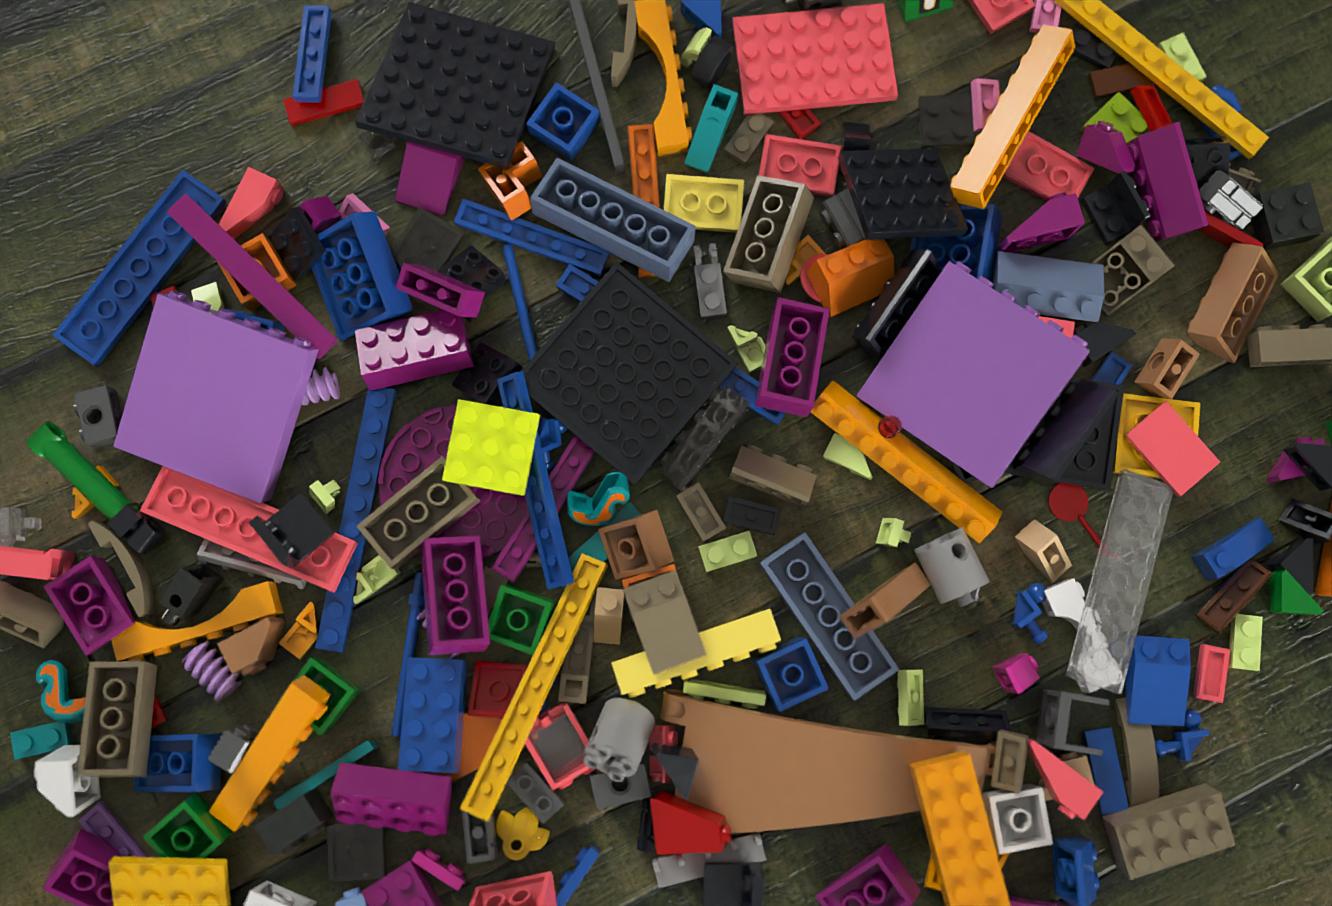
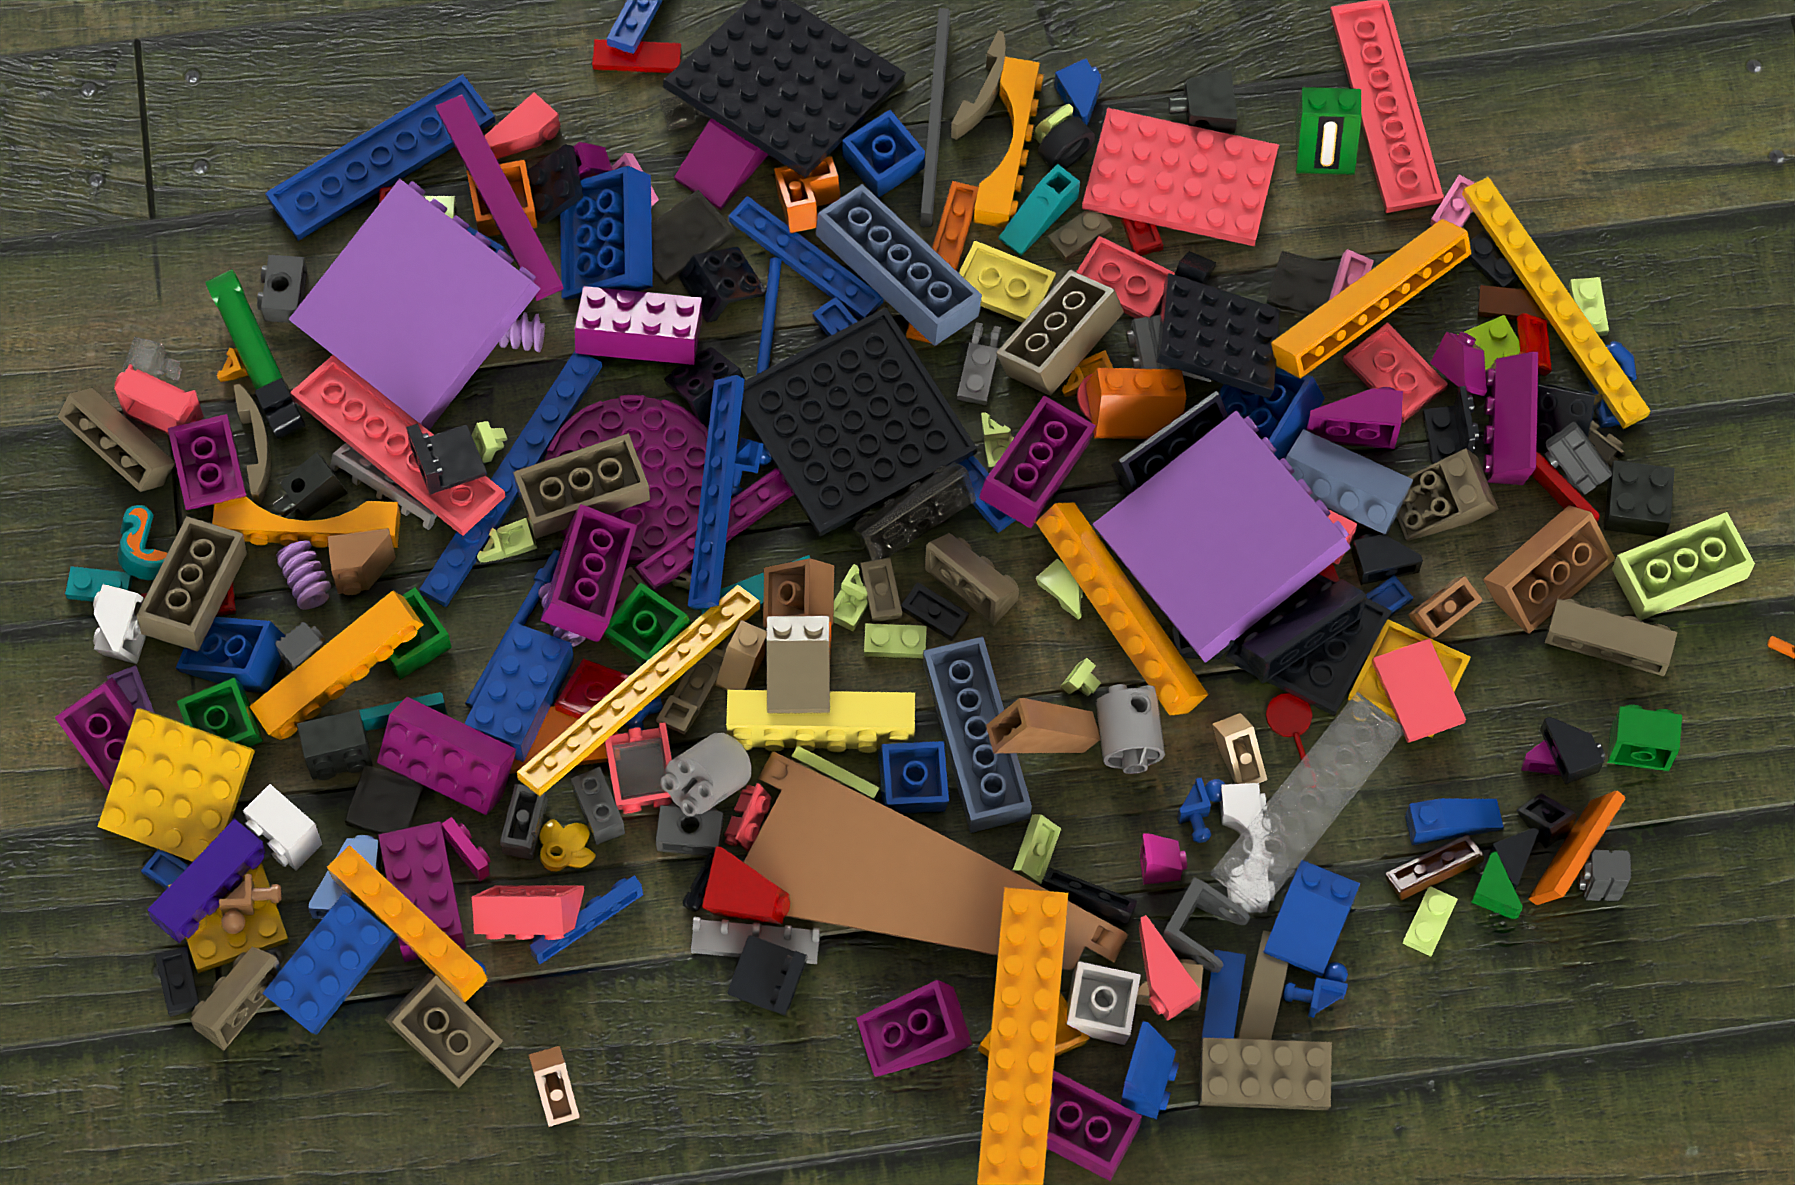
camera: 20 degrees right, 15 degrees down
light orange slope [279,601,318,661] -> none
magenta brick [396,263,485,318] -> none
neon yellow plate [442,399,540,496] -> none
teal animal [567,472,630,526] -> none
black slope [651,743,699,800] -> none
clear red hinge [878,415,902,439] -> none
dark tan plate [991,730,1029,793] -> none
coral tile [1193,644,1231,703] -> none
none -> yellowish green slope [833,564,868,631]

